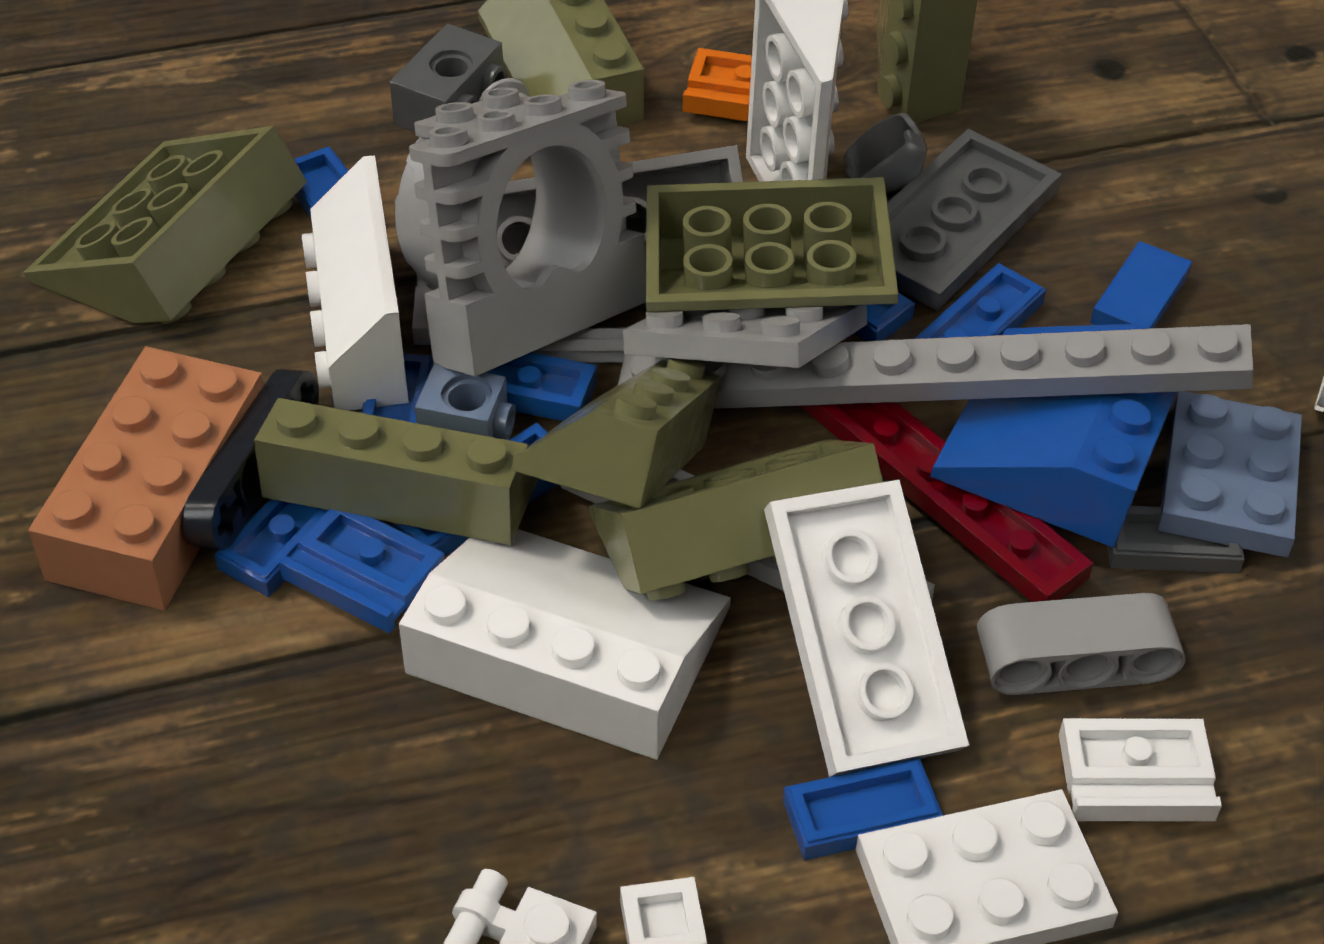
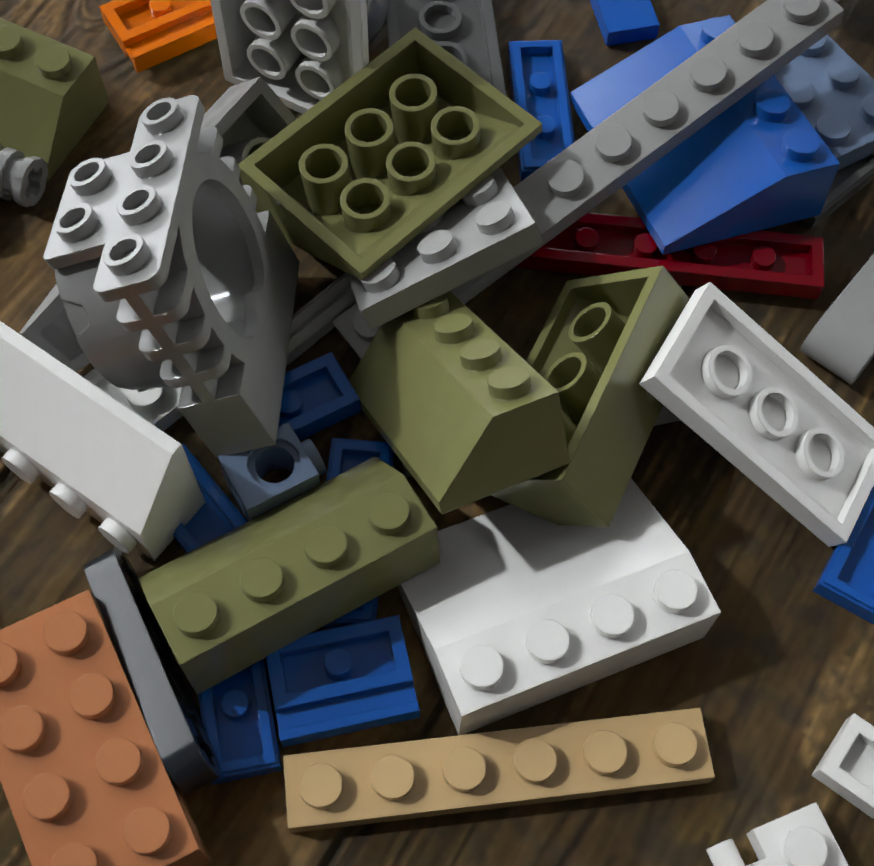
camera: 45 degrees left, 15 degrees up
none -> tan plate [283,708,715,833]

